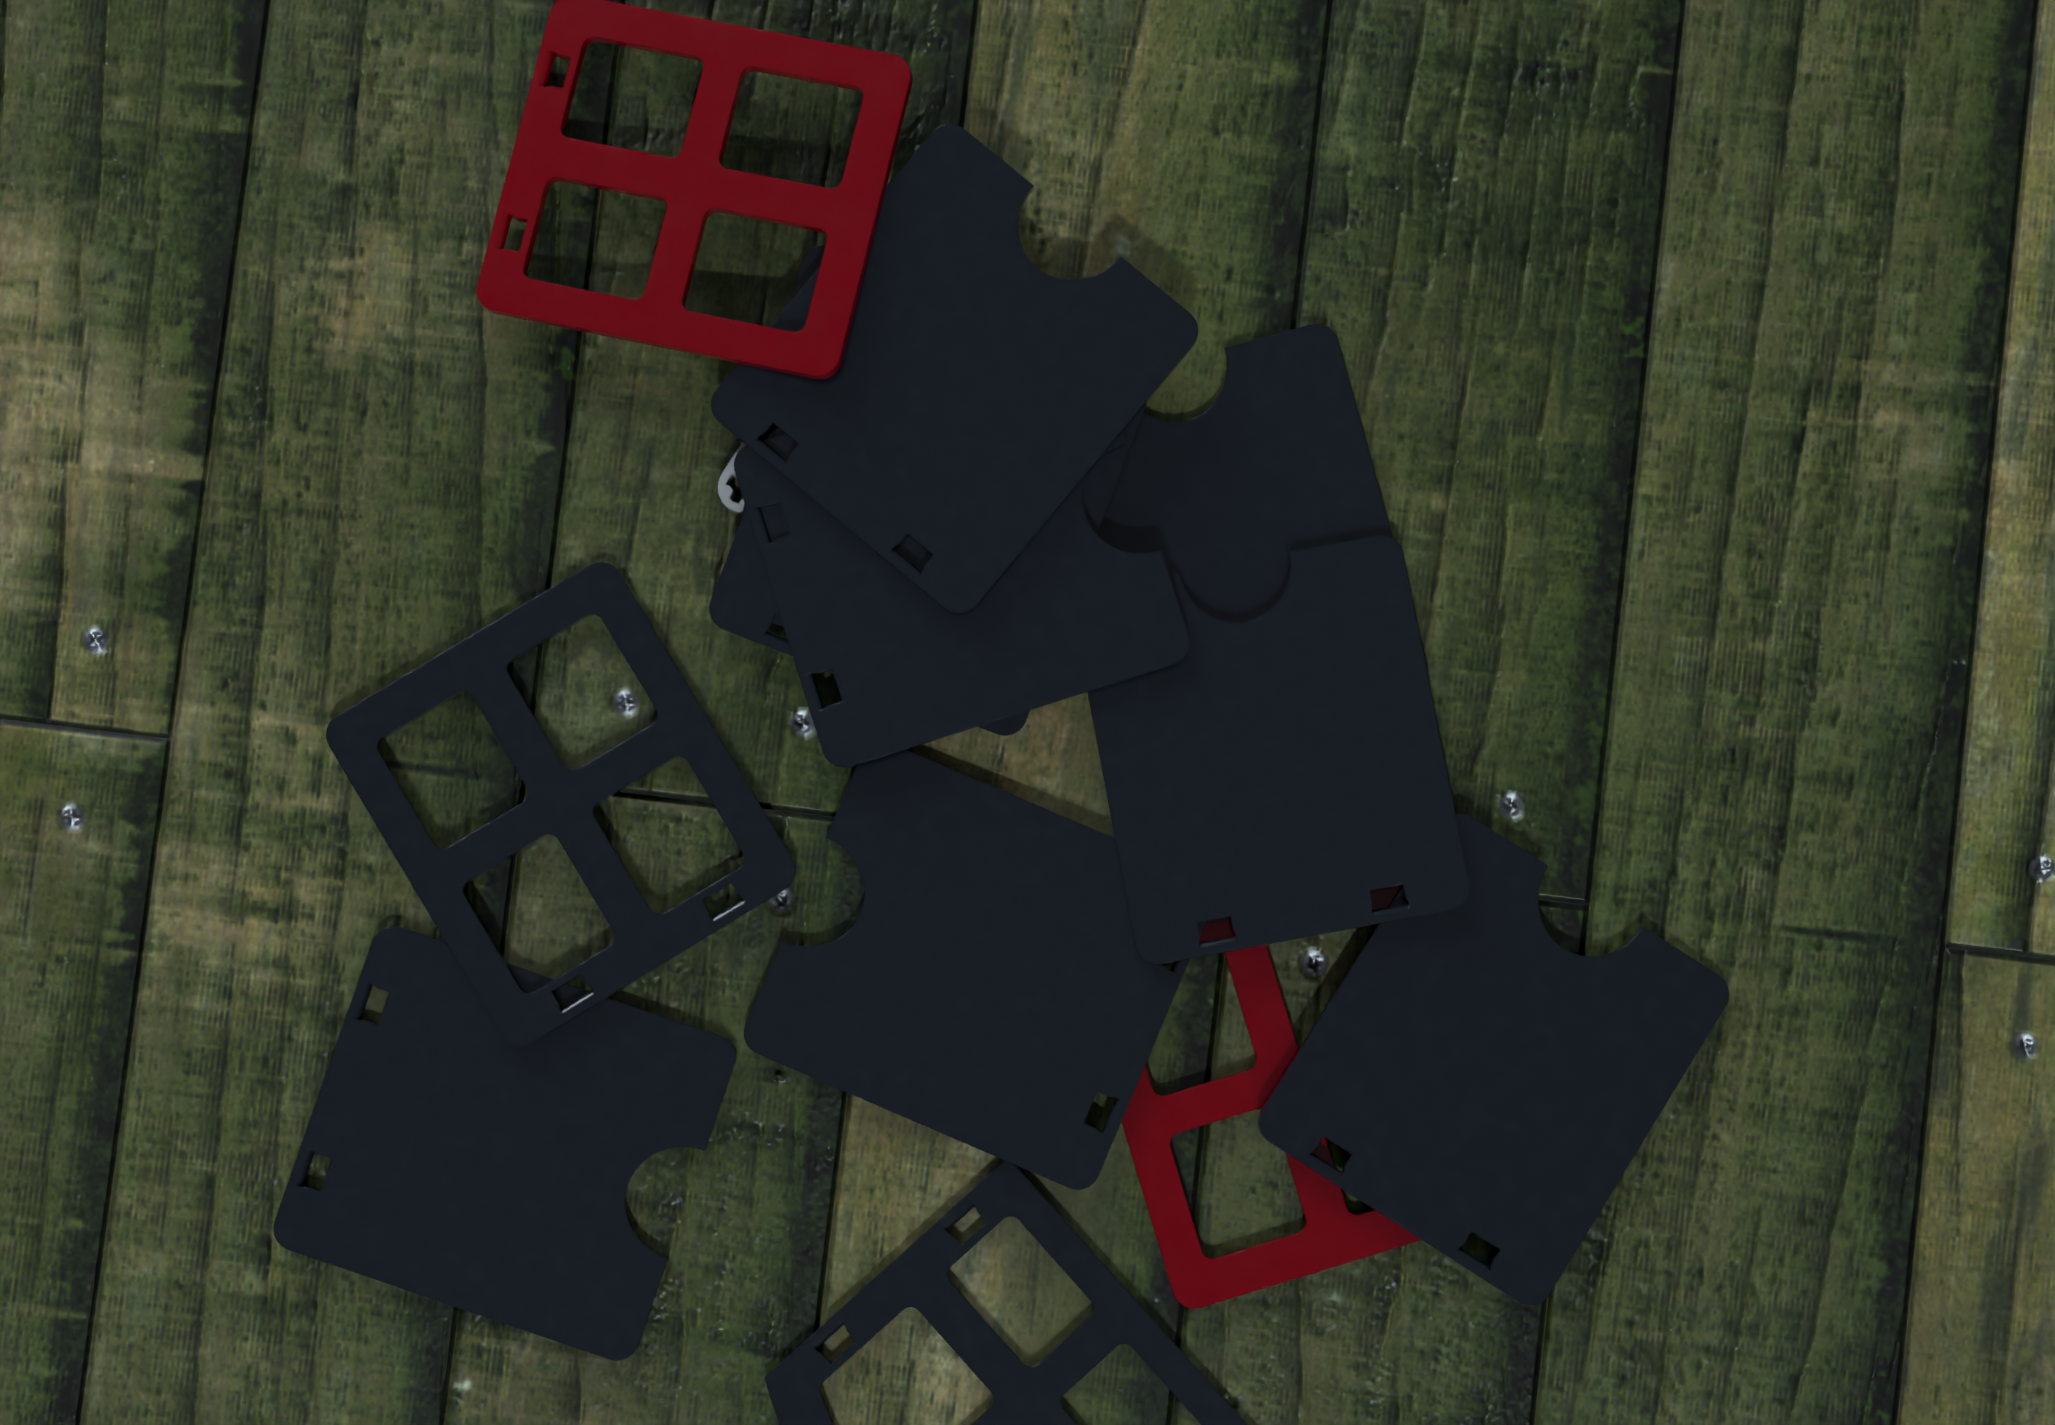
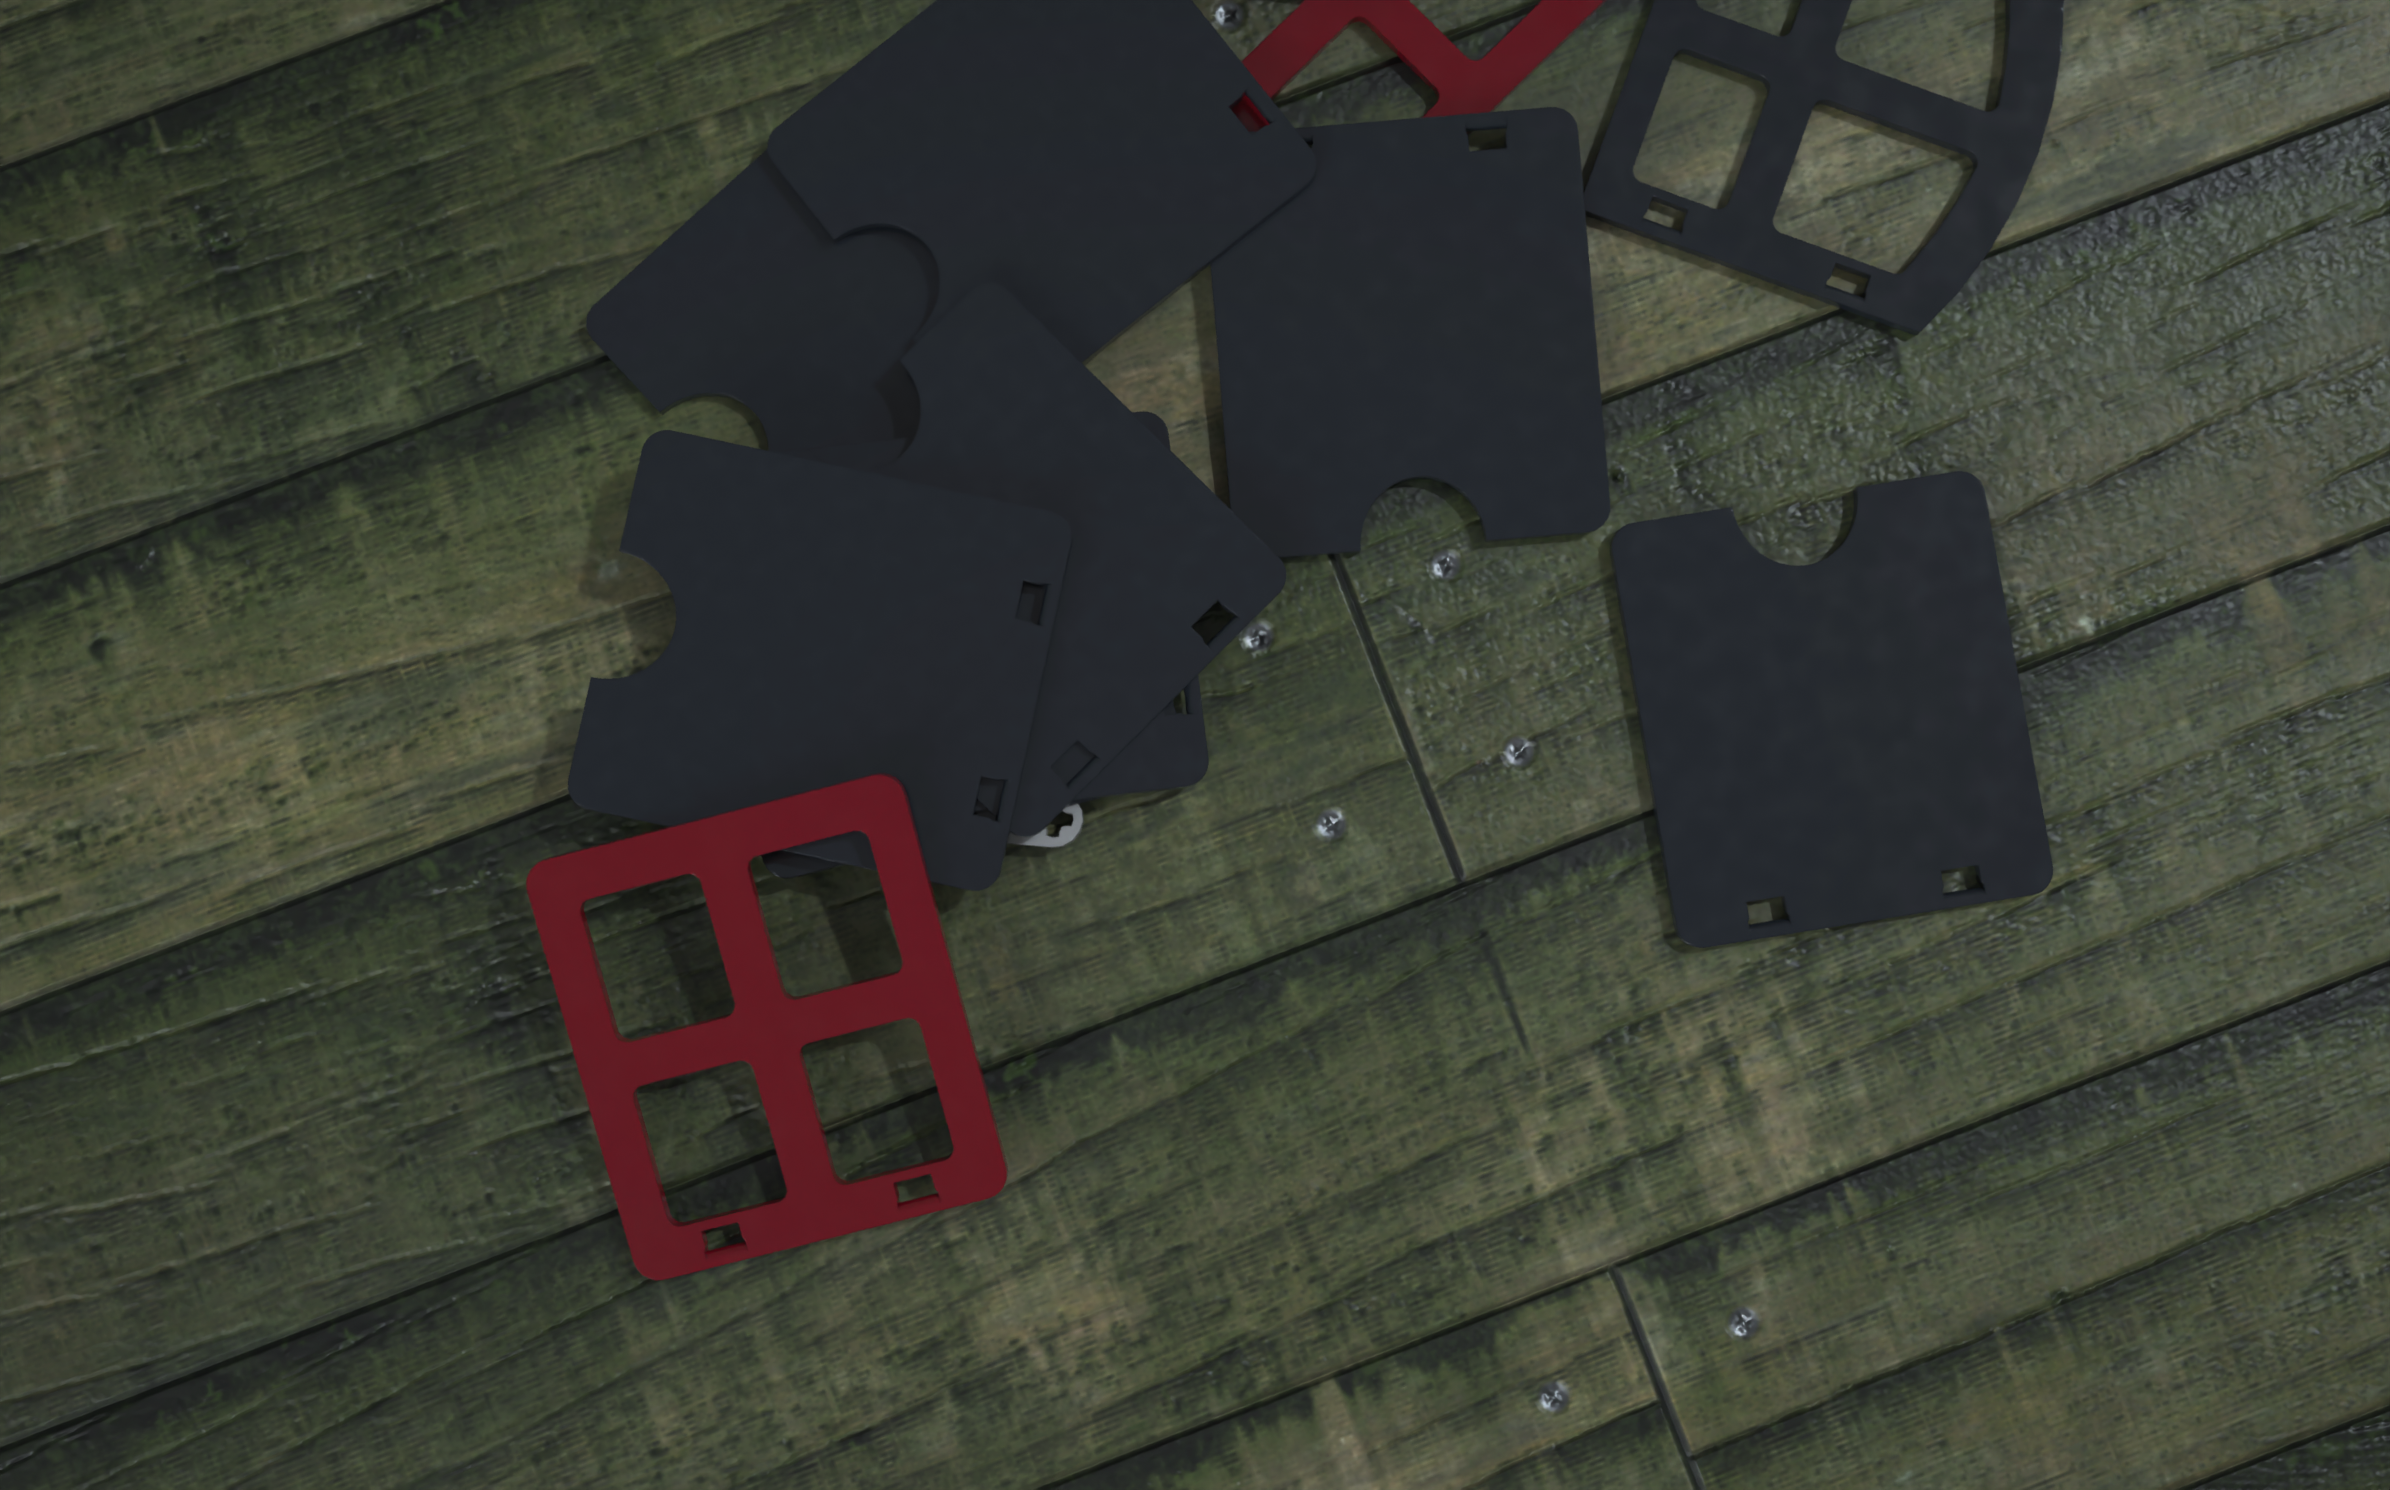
camera: 115 degrees left, 0 degrees up
black window [326,562,796,1046] -> none

